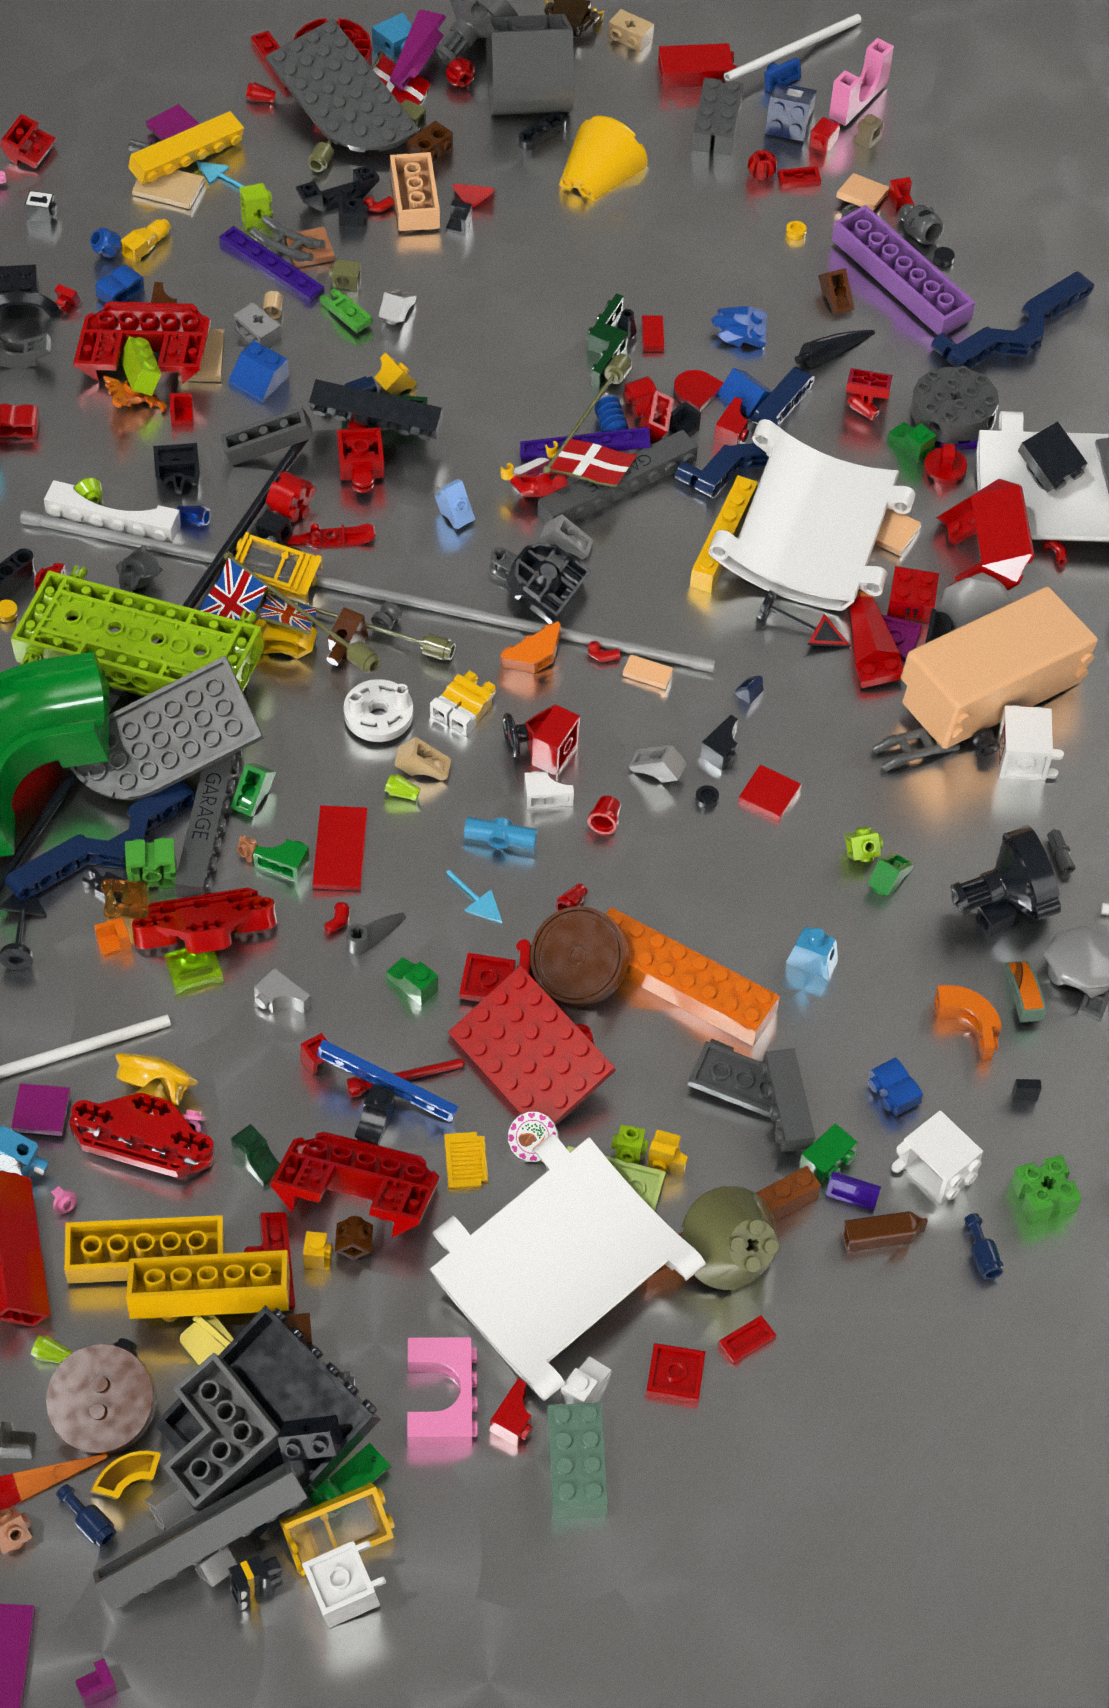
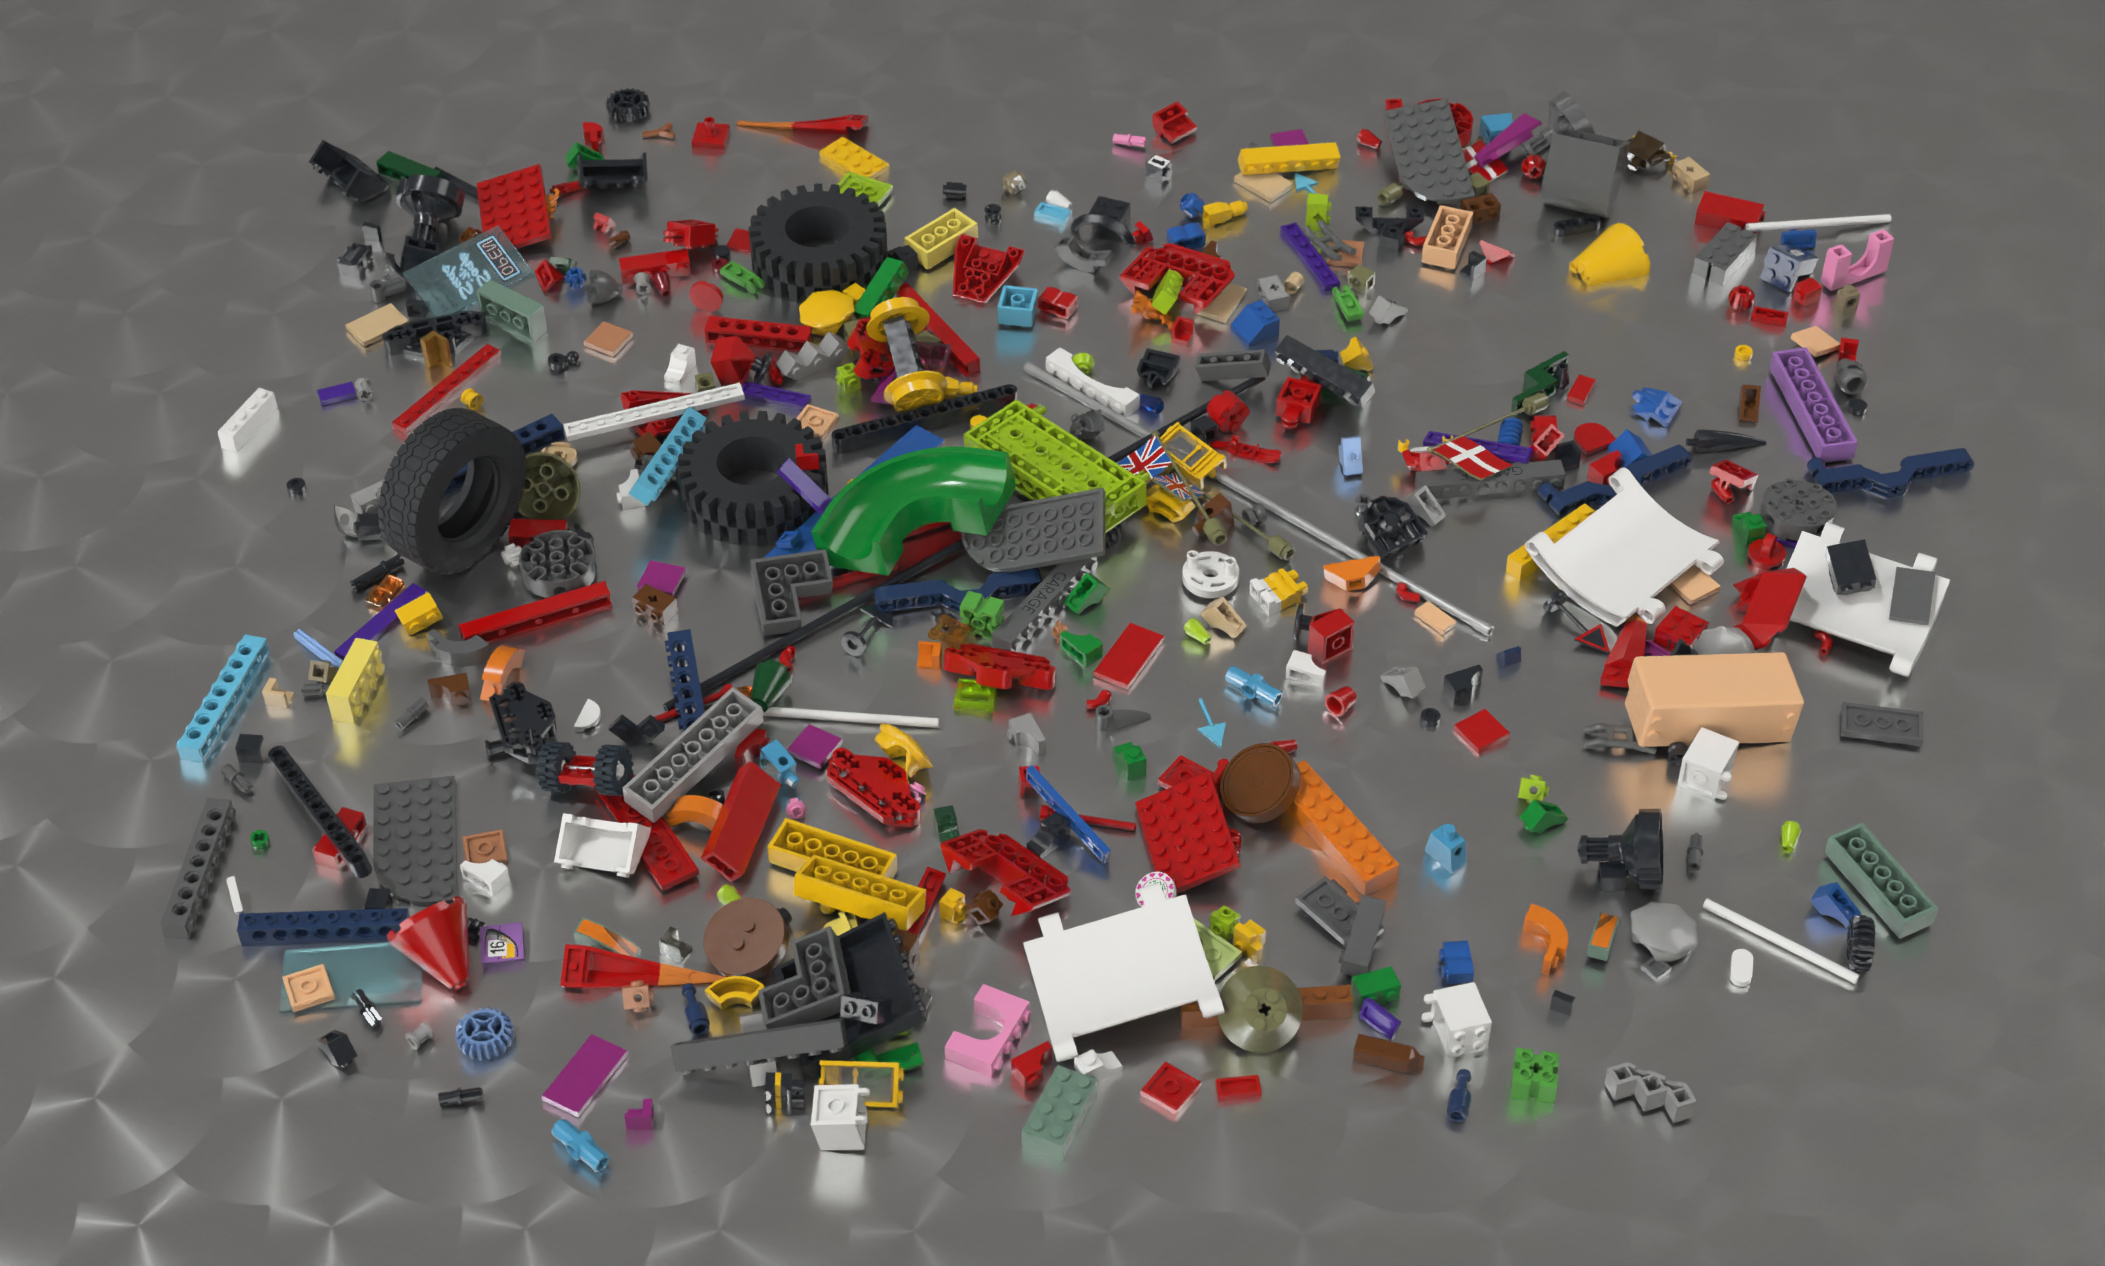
camera: 30 degrees right, 10 degrees down
yellow window [444,1132,489,1190] -> none

